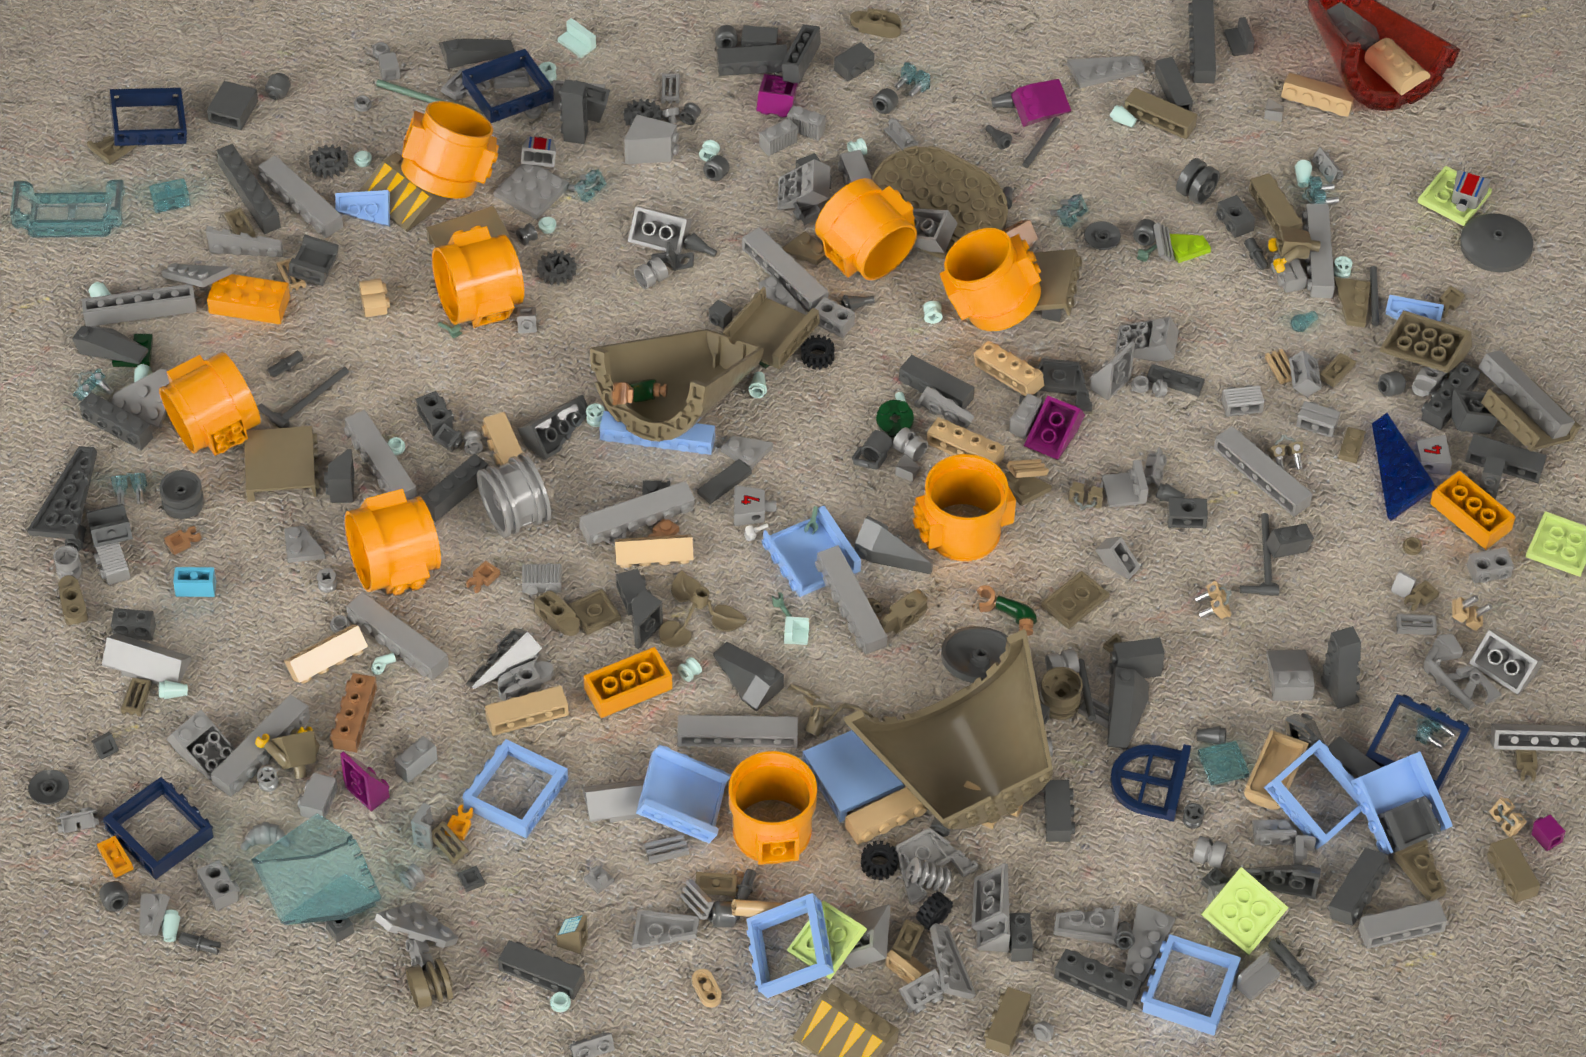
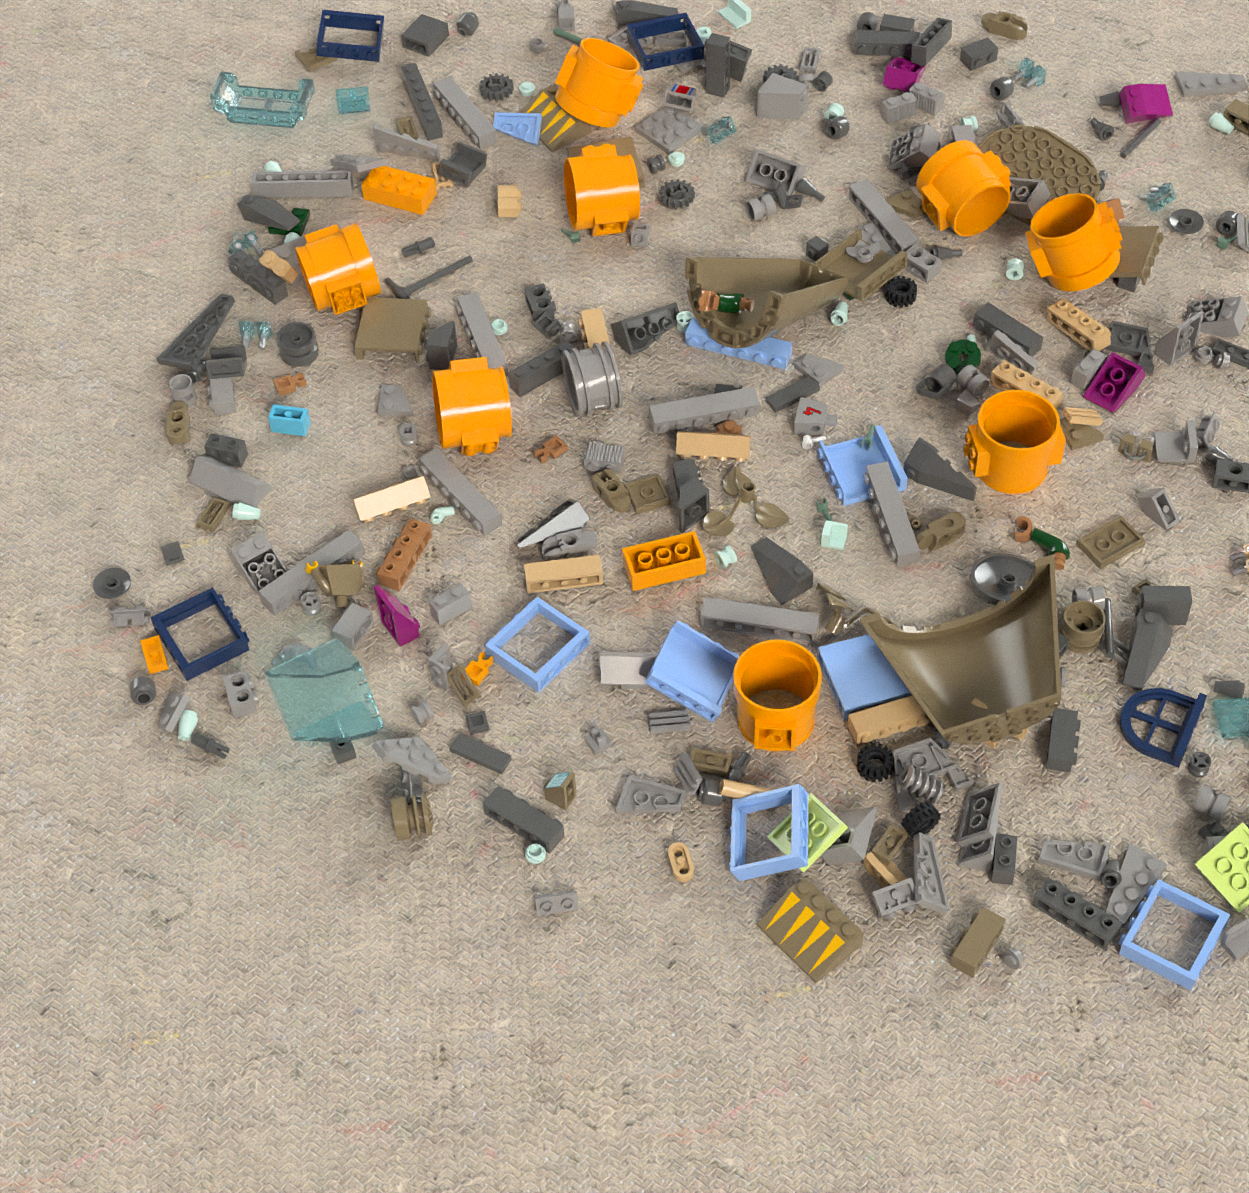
camera: 15 degrees right, 0 degrees up
none -> tan brick [259,250,299,284]
none -> dark grey tile [449,733,512,774]
none -> light grey plate [846,240,880,263]

